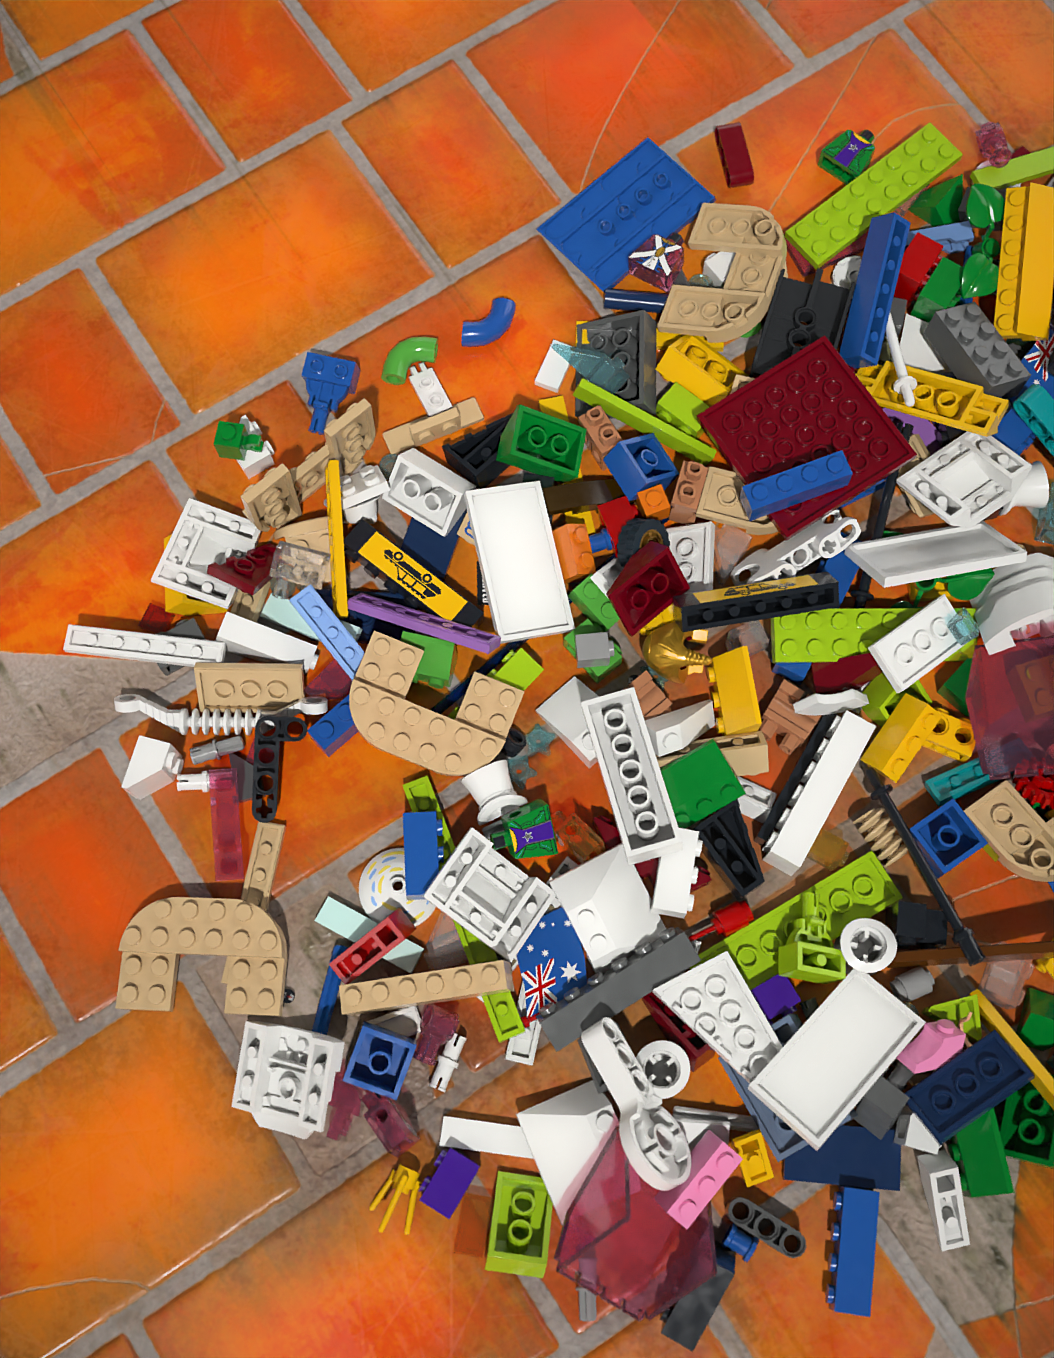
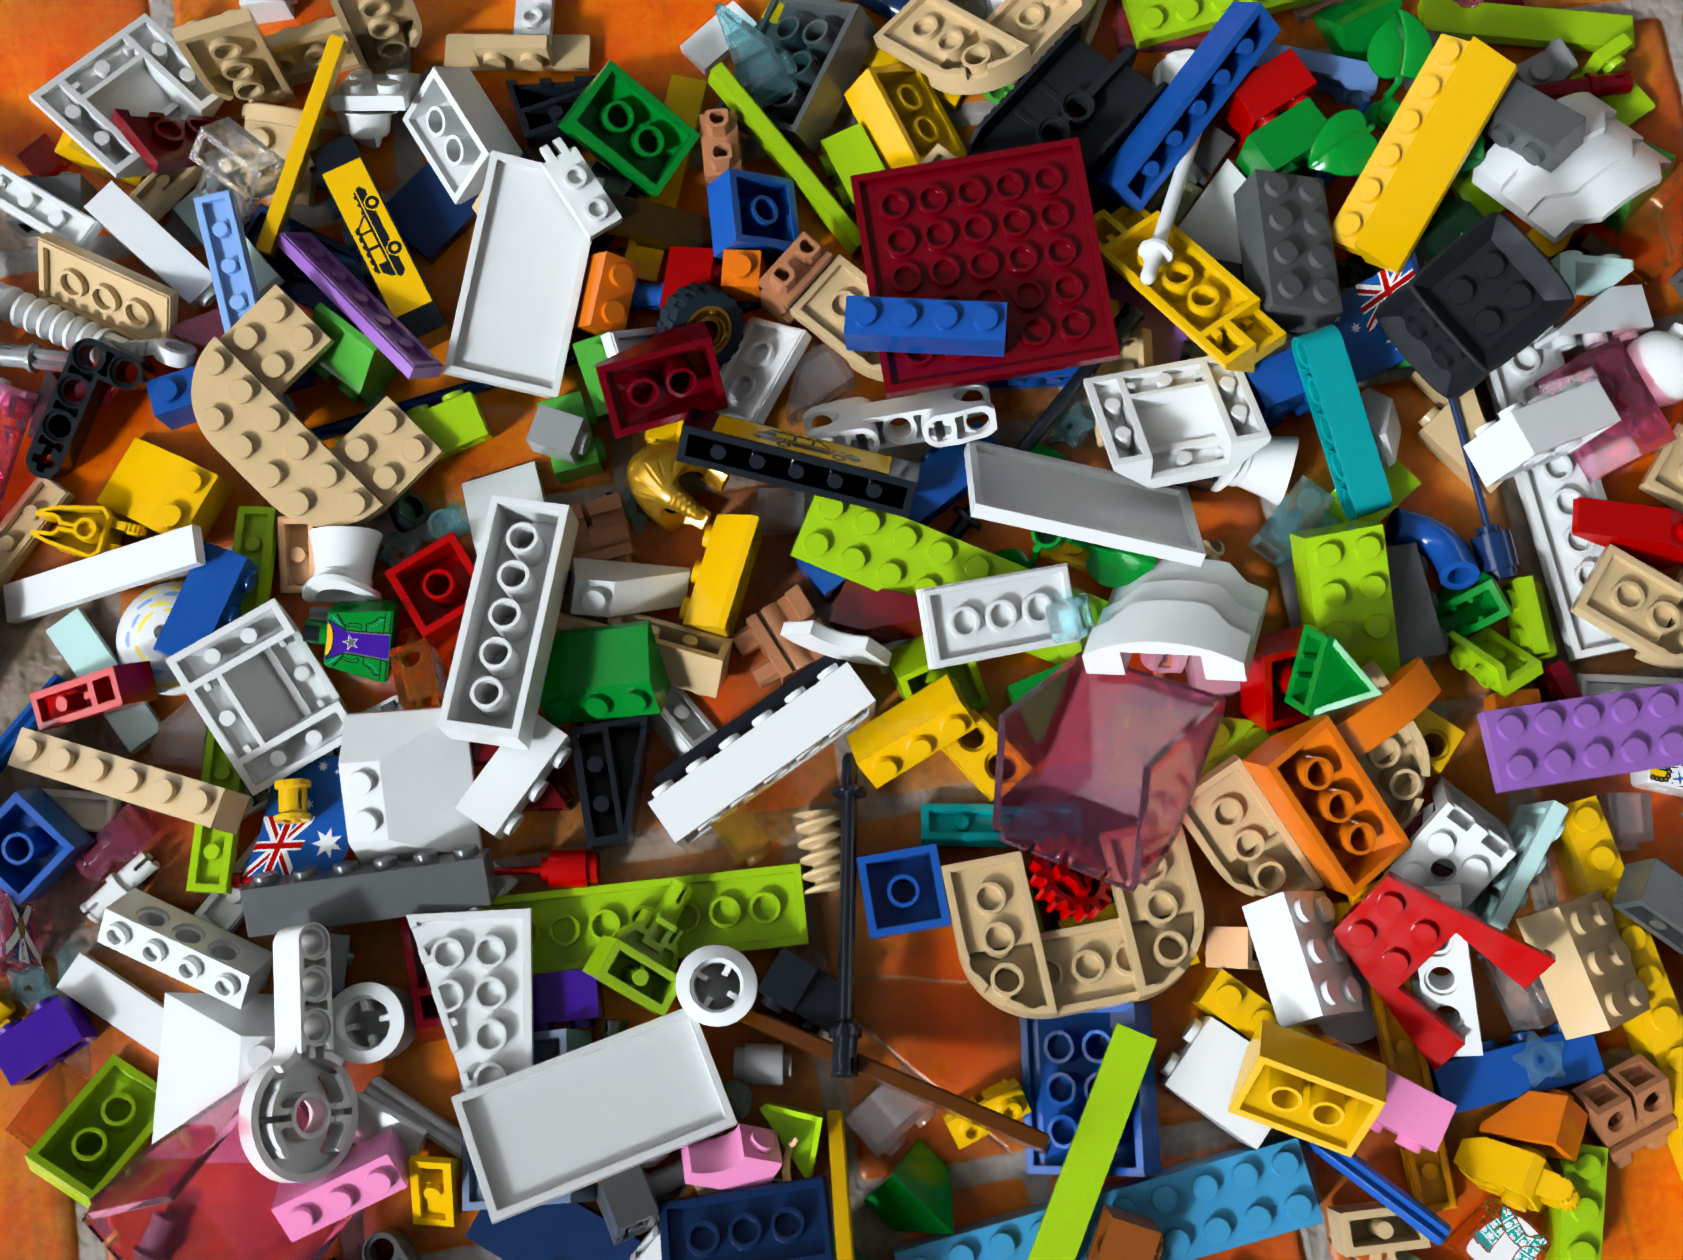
camera: 25 degrees right, 5 degrees up
none -> white tile [3,524,206,624]
none -> clear light blue plate [3,966,58,1012]
none -> yellow hinge [30,505,148,559]
none -> yellow slope [96,437,235,541]
none -> white brick [97,888,273,1009]
none -> yellow bush [274,778,312,824]
none -> light nougat slope [277,516,317,593]
none -> red brick [385,531,475,646]
none -> white hinge [539,137,622,241]
none -> clear light blue plate [1049,402,1095,450]

